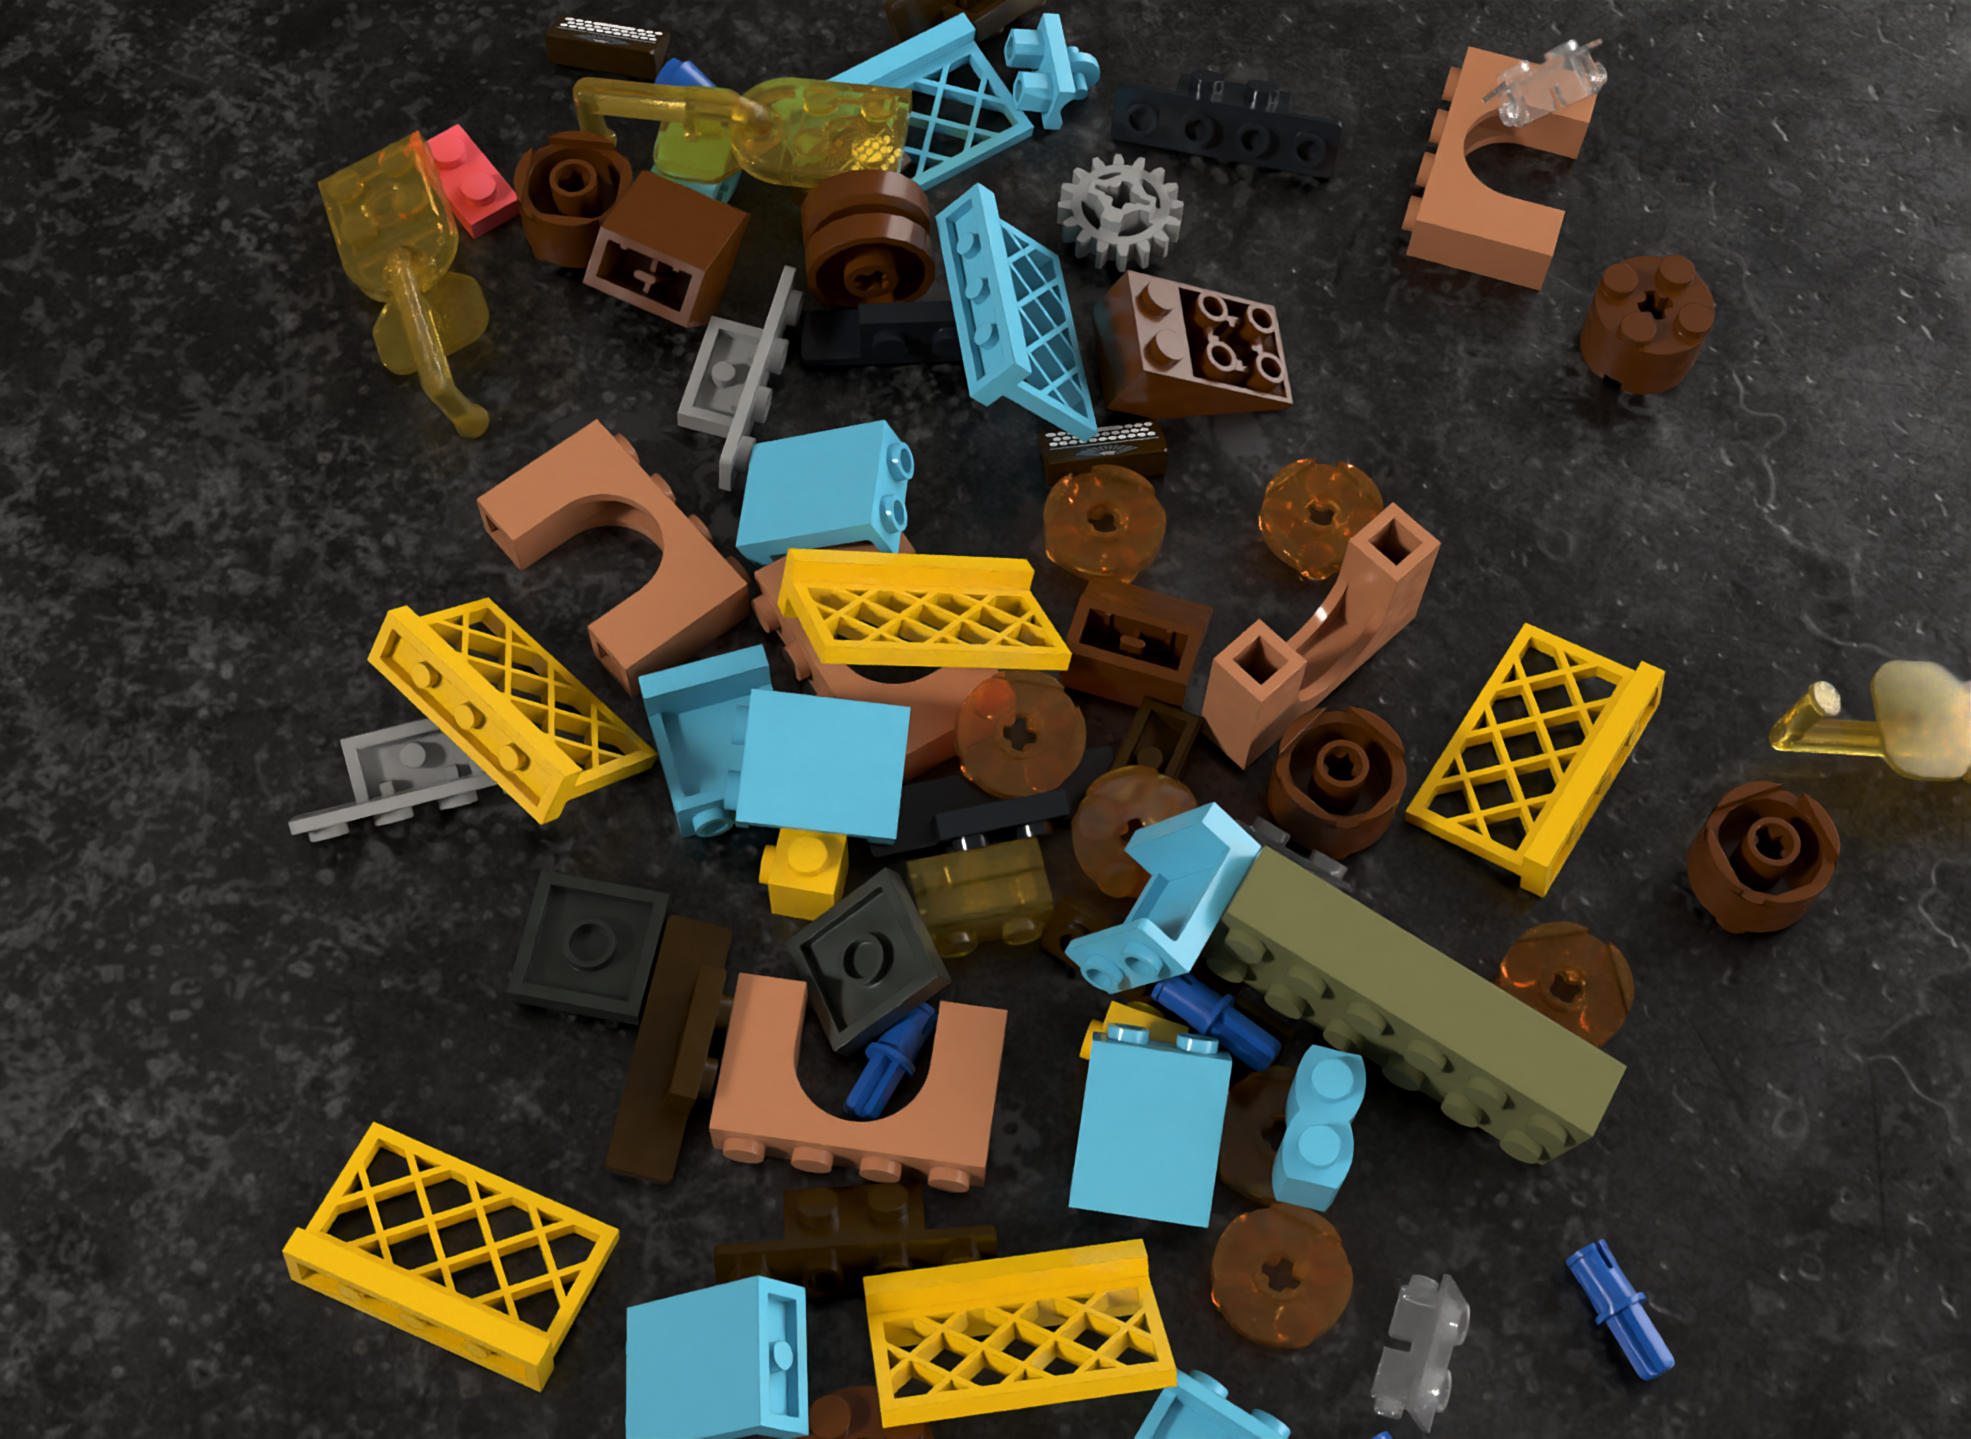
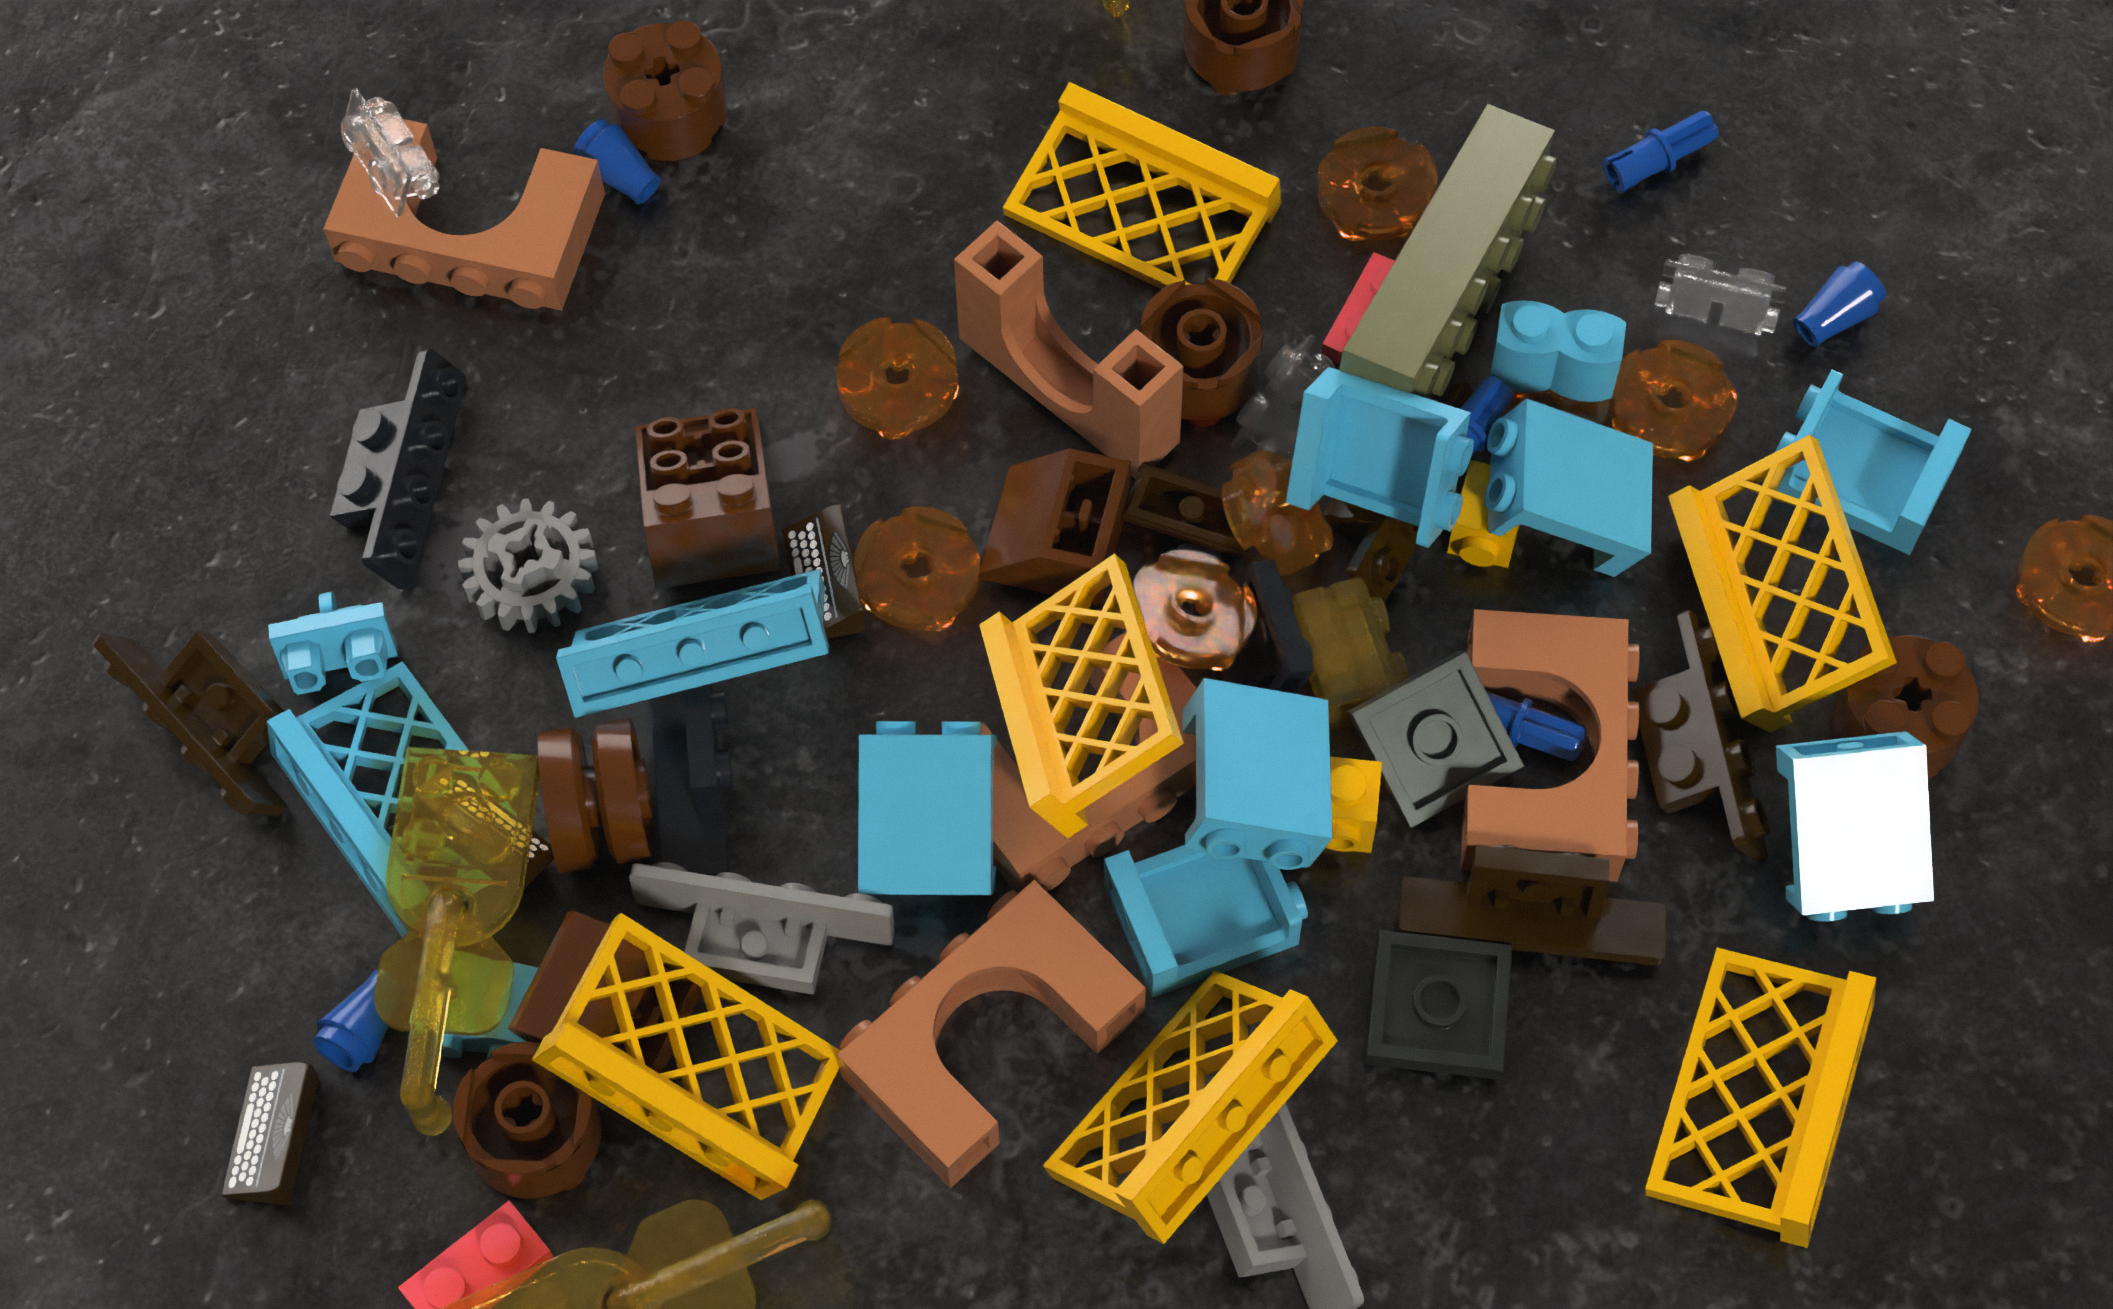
camera: 90 degrees left, 0 degrees up
none -> yellow fence [532,913,840,1200]
none -> blue cone [573,119,661,205]

